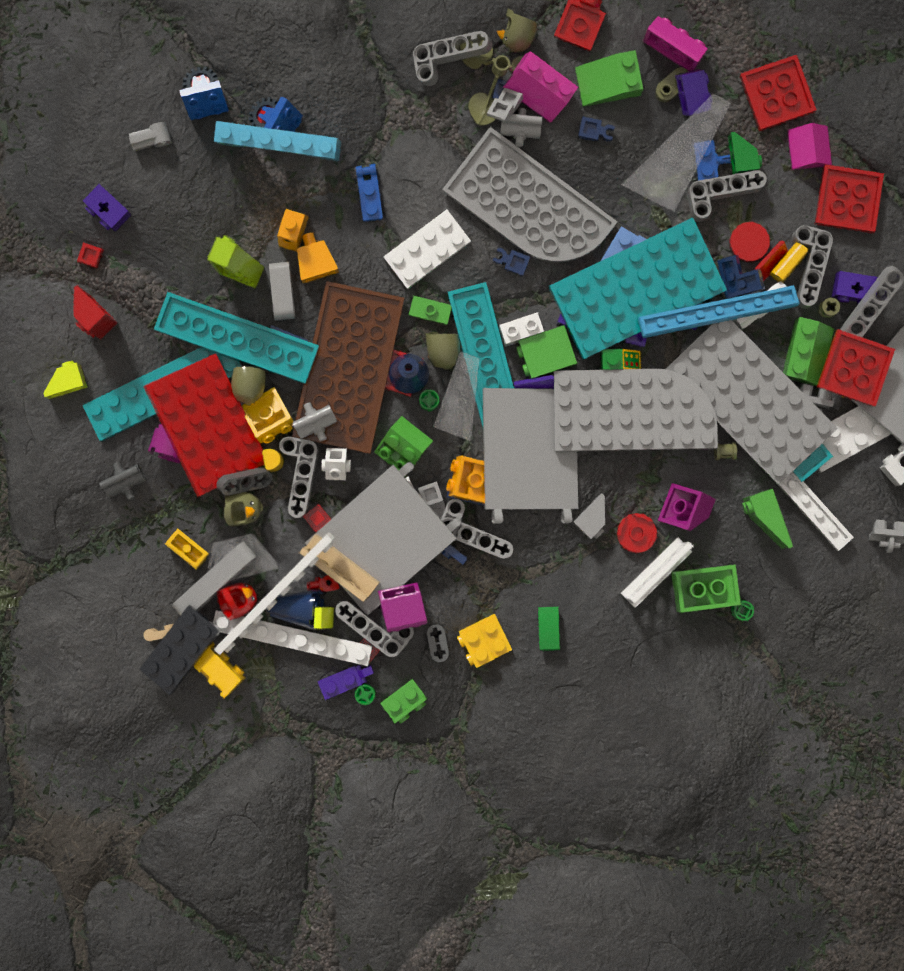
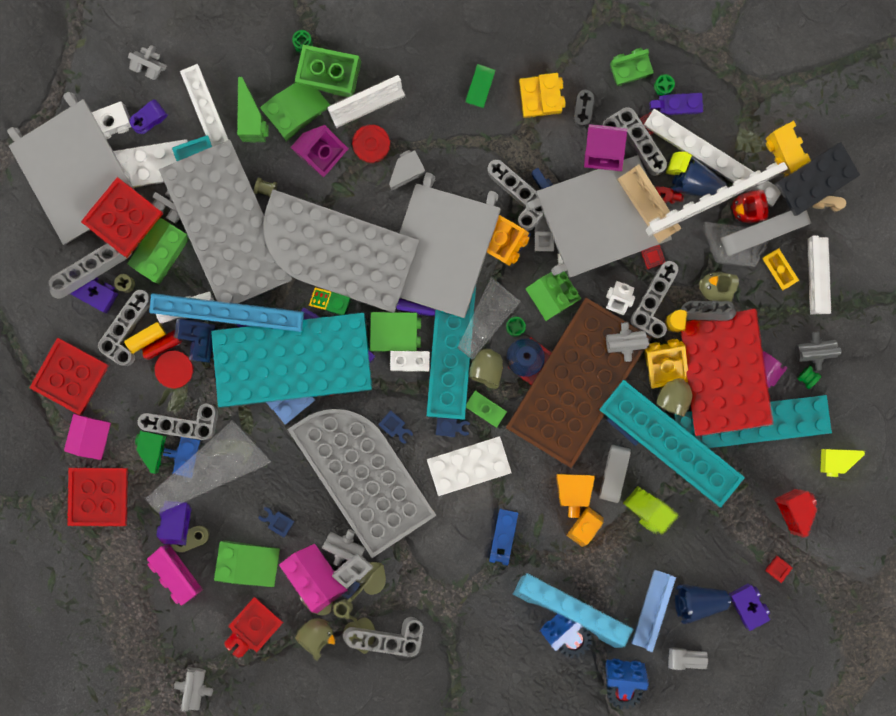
camera: 155 degrees left, 0 degrees up
none -> dark purple piece [130,99,168,134]
none -> bright green slope [260,83,330,141]
none -> dark blue plate [436,417,470,437]
none -> light blue fence [631,569,676,652]
none -> dark blue cone [675,585,731,624]
none -> green wheel [797,365,822,389]
none -> white fence [808,236,831,315]

